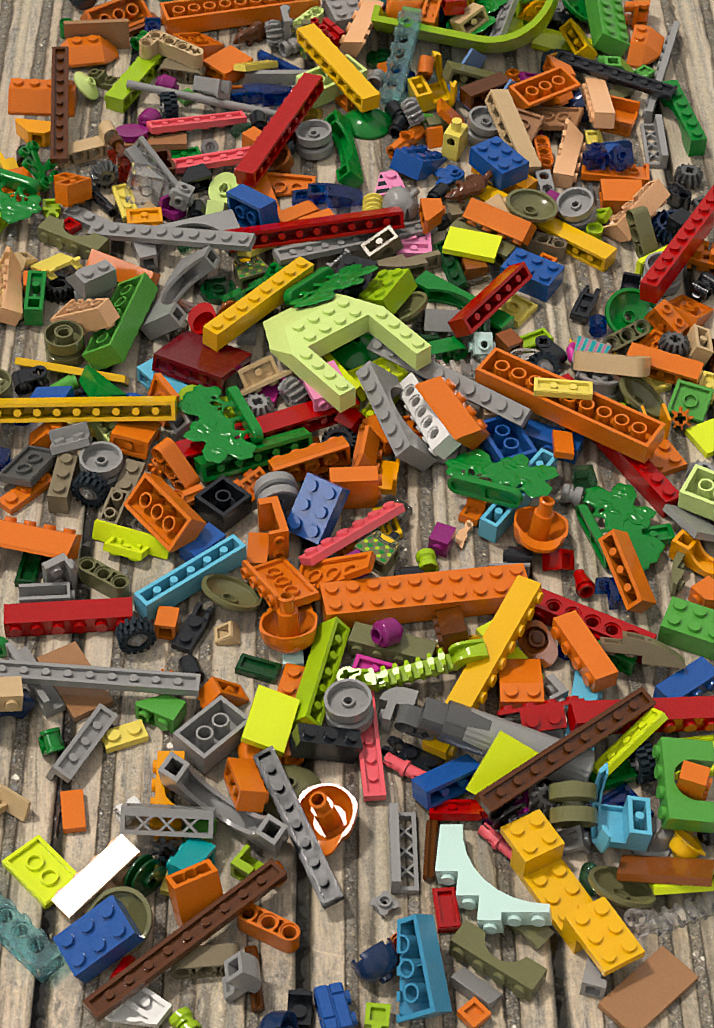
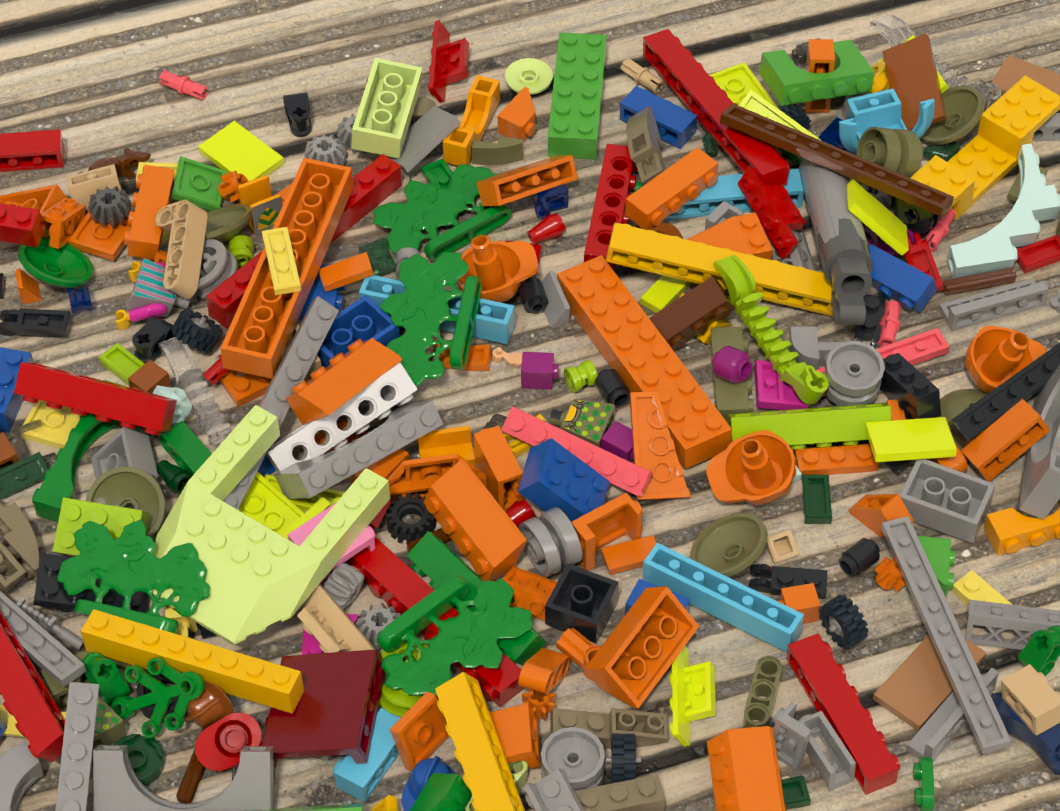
camera: 105 degrees left, 5 degrees up
orange bracket [240,556,320,612] -> none
olive beam [601,319,650,354] -> none

